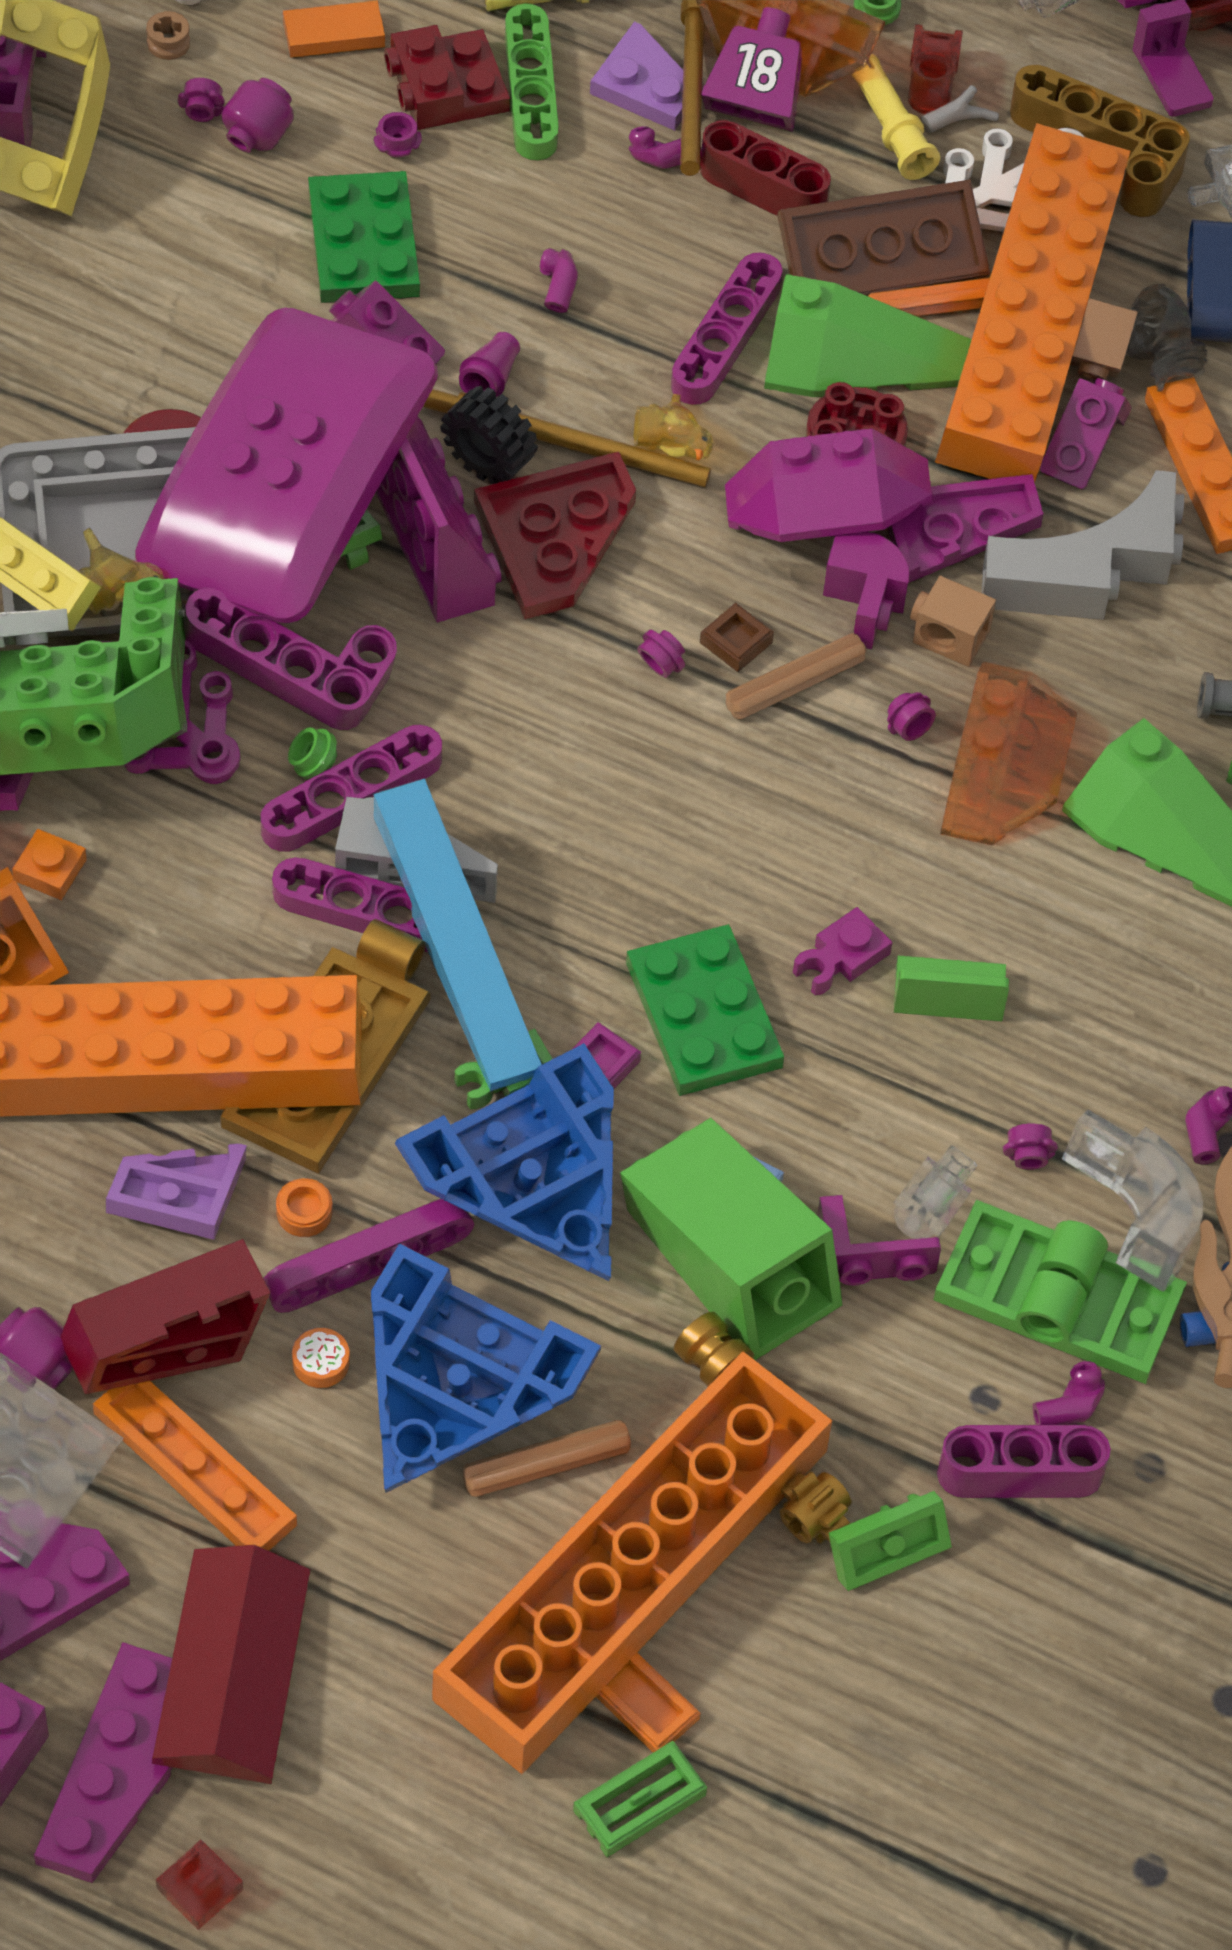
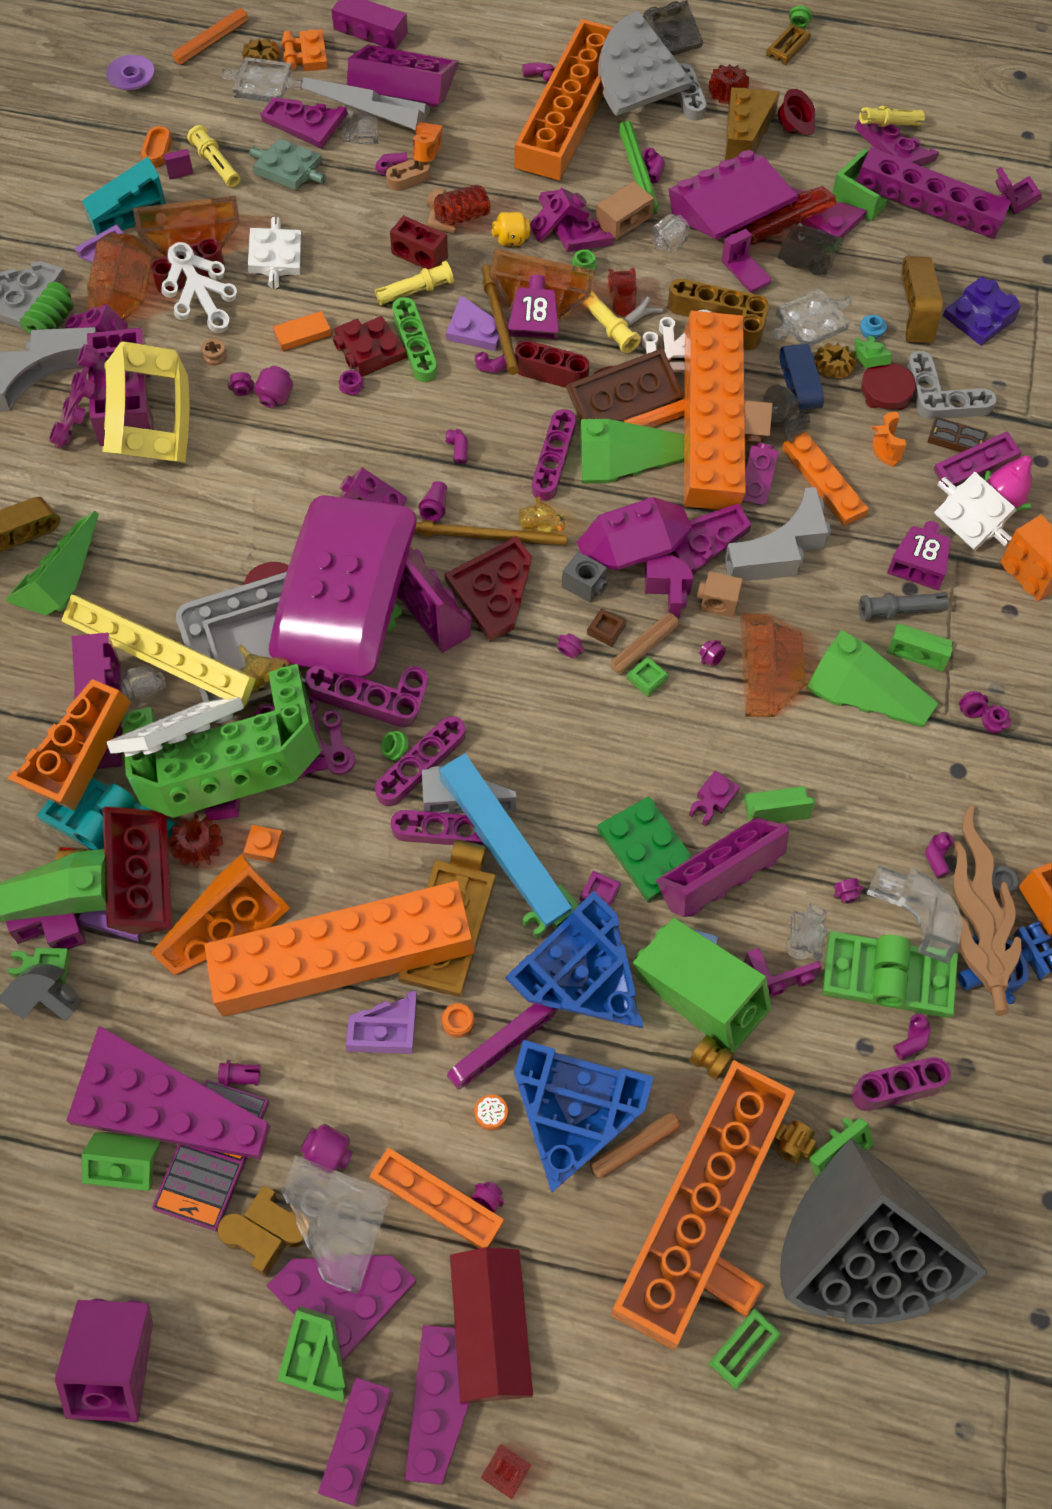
camera: 10 degrees left, 5 degrees up
dark red wedge [60,1239,270,1394] -> none
green plate [308,171,420,303] -> none
black tyre [440,386,538,484] -> none
dark red tile [806,382,908,446] -> none
none -> magenta plate [471,1182,504,1213]
none -> dark grey brick [562,552,608,603]
none -> bright green tile [627,657,669,697]
none -> magenta slope [656,817,789,918]
none -> dark grey brick [780,1138,987,1324]

